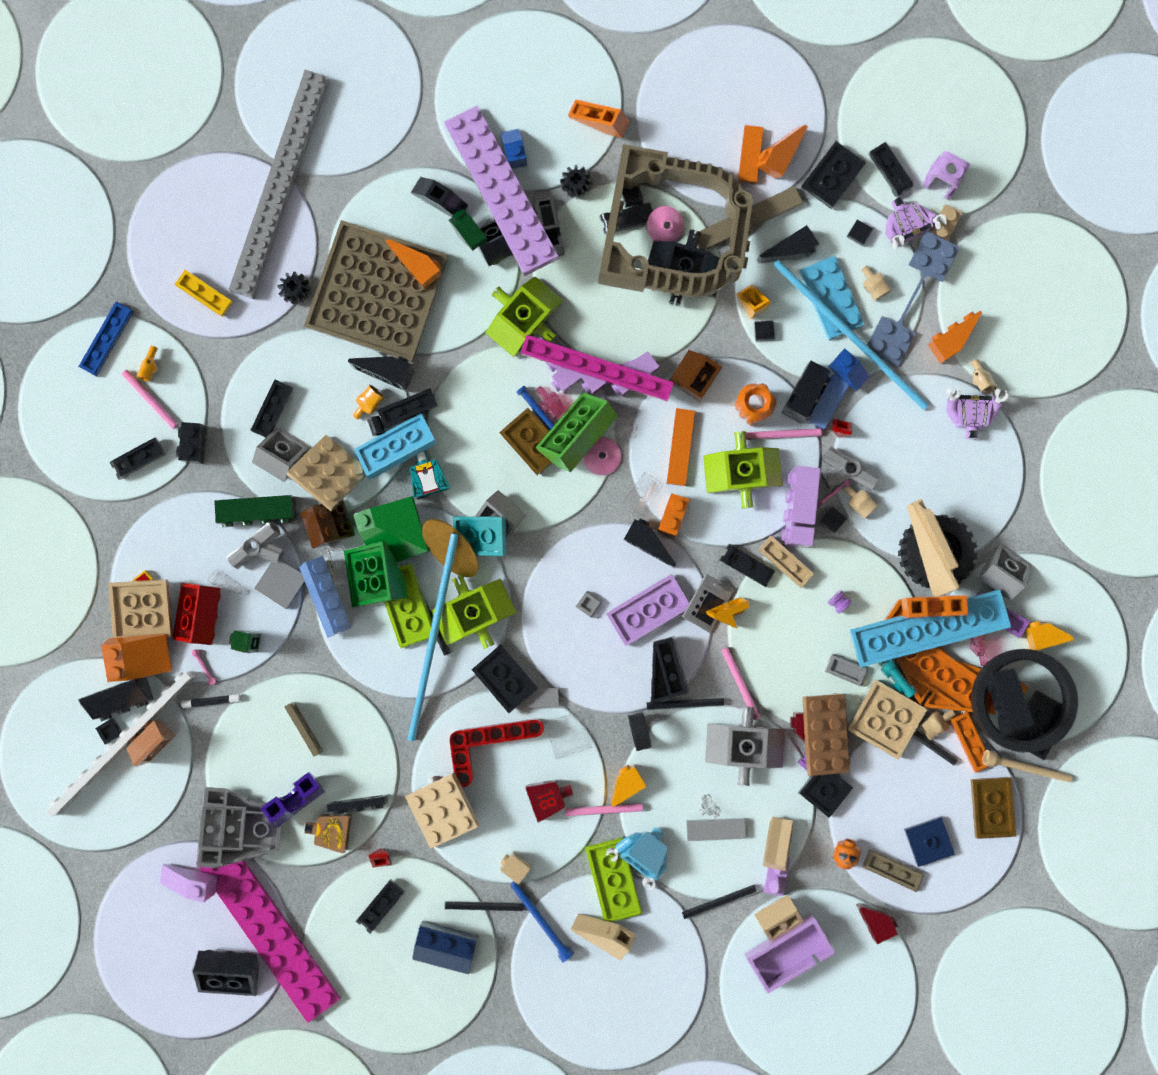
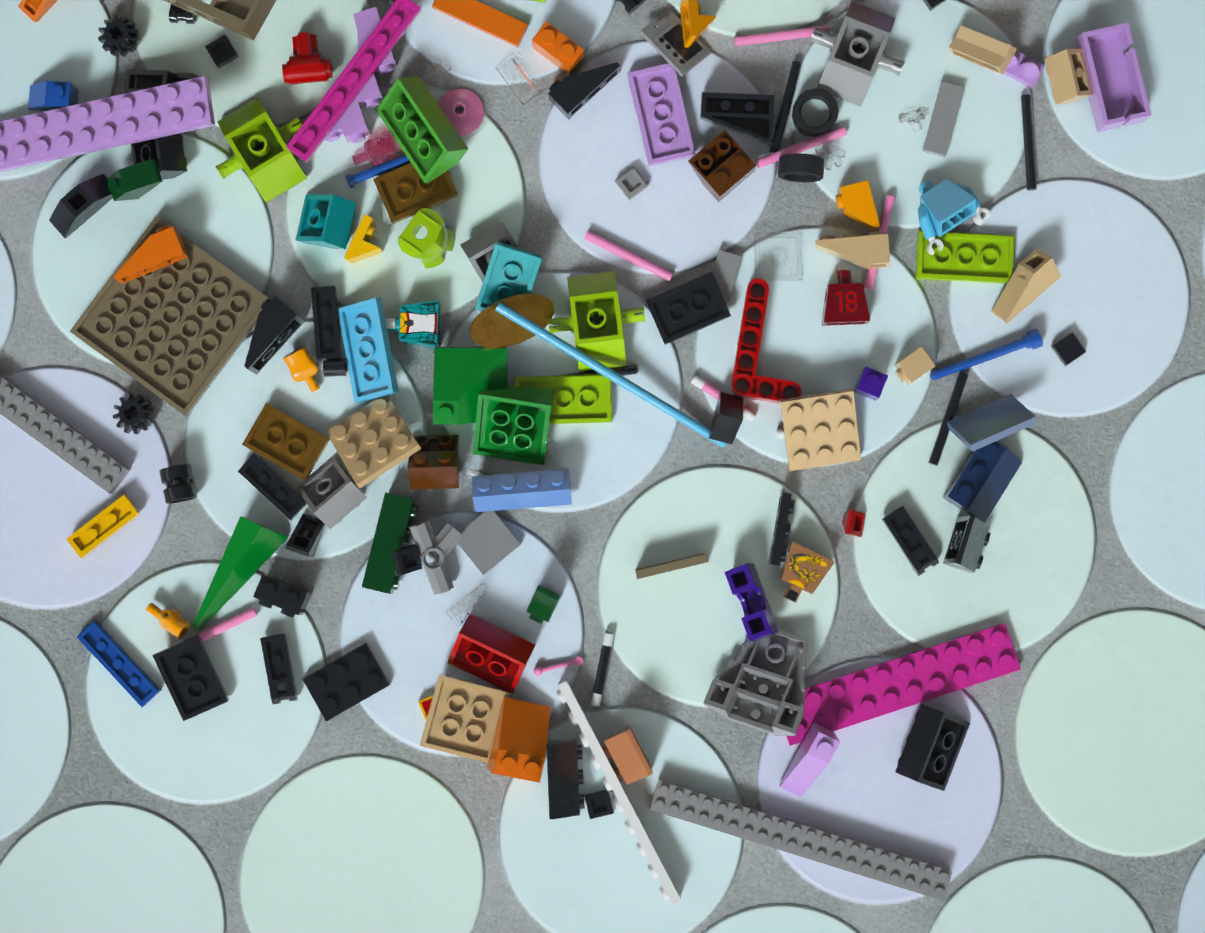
camera: 70 degrees left, 0 degrees up
none -> black plate [152,634,229,721]
none -> black wheel [159,464,197,504]
none -> green wedge [192,516,288,630]
none -> black plate [205,35,239,69]
none -> pearl gold plate [242,403,330,481]
none -> red piece [282,32,333,85]
none -> black slope [285,514,325,557]
none -> teal slope [295,194,356,249]
none -> black plate [302,643,391,721]
none -> yellow slope [344,214,383,264]
none -> black plate [392,544,423,575]
none -> lime piece [398,208,454,269]
none -> bright pink bar [584,230,674,282]
none -> light grey piece [650,779,953,901]
none -> reddish brown slope [688,130,756,203]
none -> bar [691,375,756,422]
none -> black slope [708,391,743,444]
none -> bright pink bar [756,126,847,168]
none -> black tyre [792,88,839,137]
none -> clear plant [815,140,846,170]
none -> tan slope [815,231,891,269]
none -> dark purple brick [854,367,888,401]
none -> slope [943,515,991,573]
none -> sand blue tile [947,394,1037,451]
none -> black tile [1051,332,1086,366]

